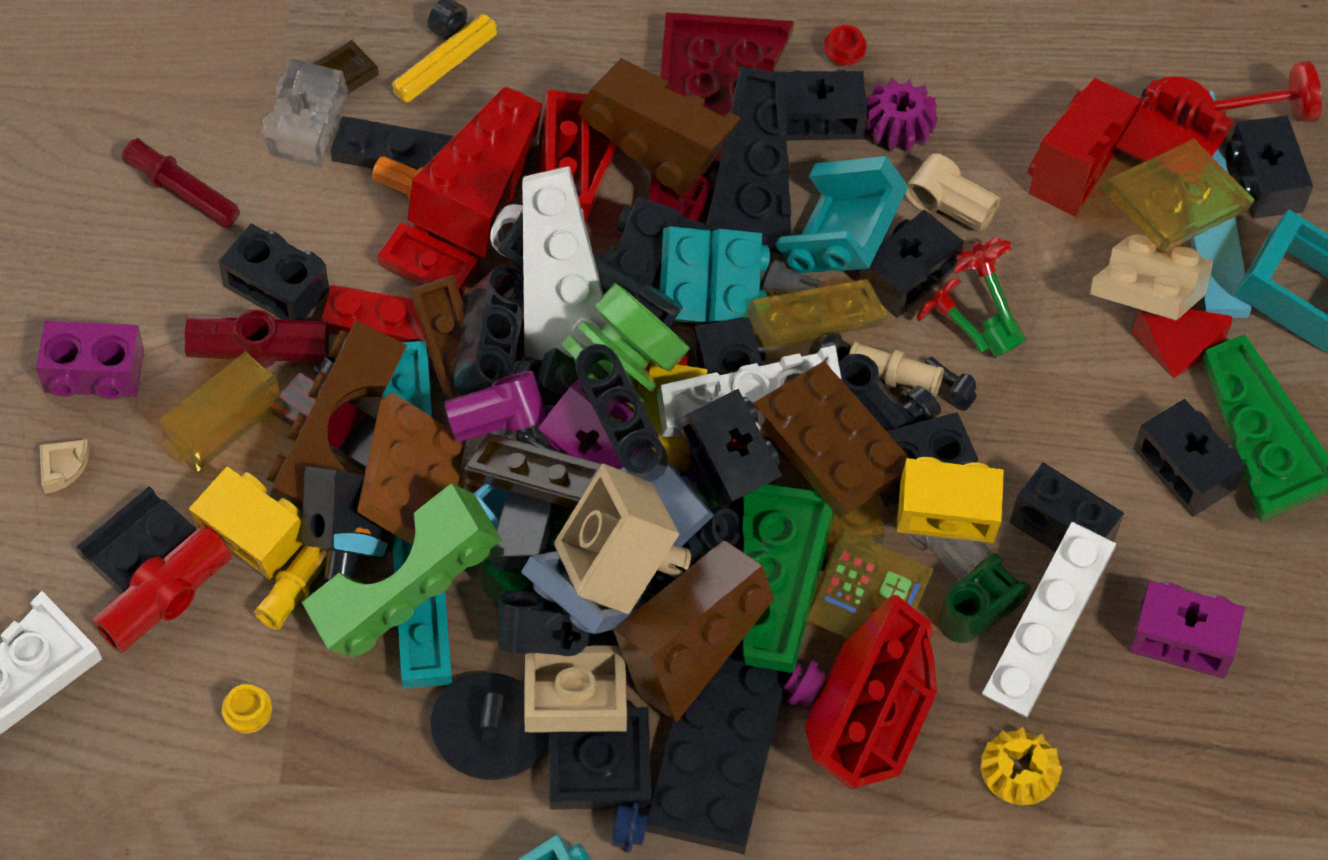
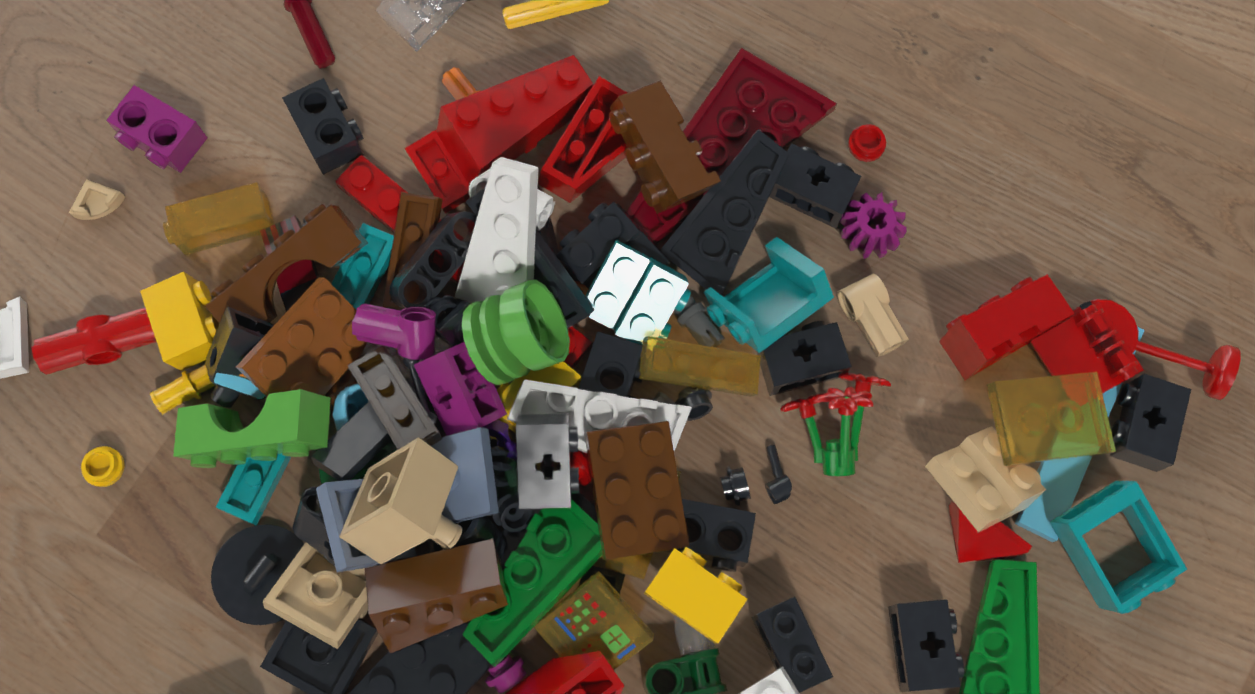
camera: 30 degrees right, 15 degrees up
black plate [76,486,196,594] -> none
dark red piece [184,309,329,369] -> none
black plate [331,116,454,170] -> none
black beam [575,344,668,482] -> none
black piece [839,354,915,431] -> none
tan pin [849,341,944,396] -> none

